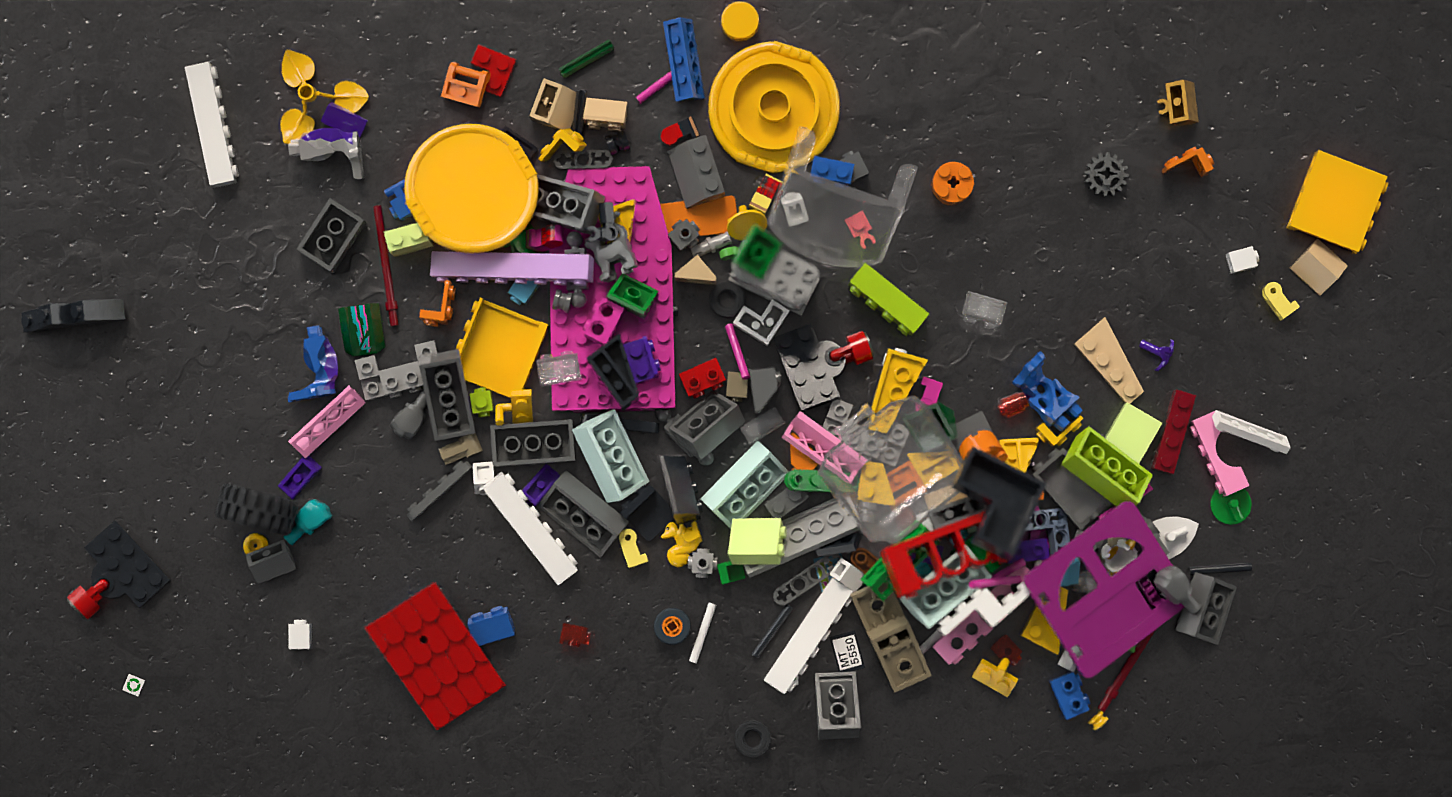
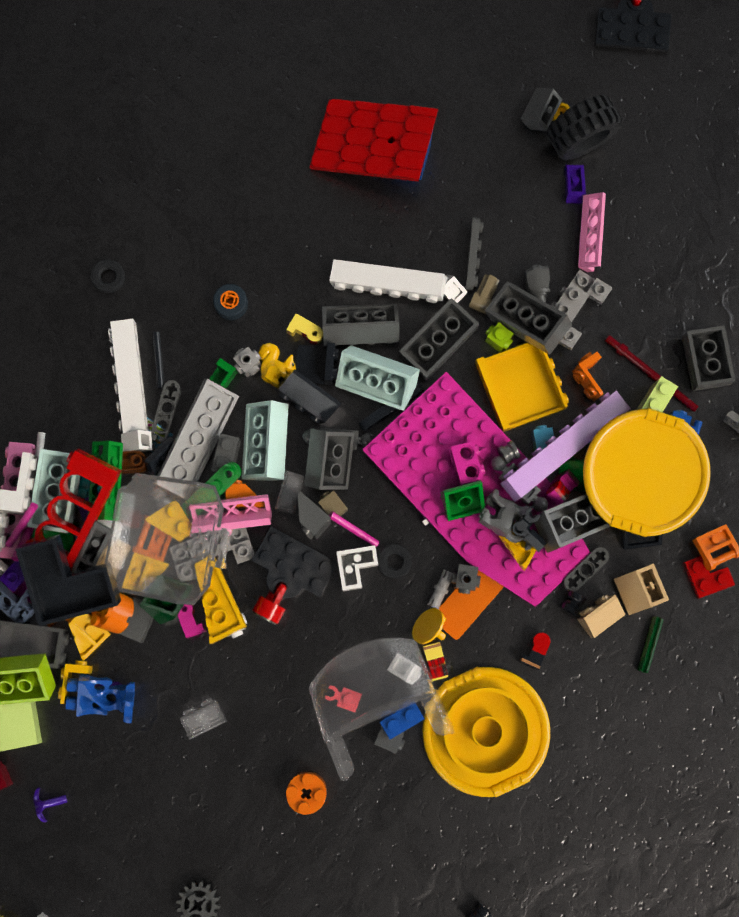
camera: 135 degrees right, 5 degrees down
teal piece [283,499,333,545] -> none
blue hips [288,326,338,403] -> none
white brick [289,620,312,649] -> none
dark green slope [338,303,385,356] -> none
blue brick [468,606,515,646] -> none
yellow plate [495,389,533,426] -> none
dark purple slope [522,464,561,507] -> none
clear brick [536,351,582,386] -> none
yellow bracket [538,128,587,162] -> none
clear red brick [559,623,591,647] -> none
black axle [572,89,587,137] -> none
black wedge [586,334,640,411] -> none
dark purple bracket [623,336,661,384] -> none
dark pink bar [636,71,672,104] -> none
blue fence [663,17,705,102] -> none
dark grey slope [668,135,725,209] -> none
tan slope [675,255,716,285] -> none
red brick [679,358,726,399] -> none
white bar [689,603,716,663] -> none
bright green tile [719,246,739,260] -> none
yellow head [721,2,759,41] -> none
light grey brick [728,239,819,316] -> none
yellowish green brick [728,518,787,564] -> none
green slope [733,225,782,280] -> none
dark grey slope [815,671,861,740] -> none
sticker [829,630,865,672] -> none
lime brick [848,263,929,336] -> none
dark tan bracket [850,582,932,693] -> none
clear red brick [997,392,1029,418] -> none
tan wing [1074,317,1144,404] -> none

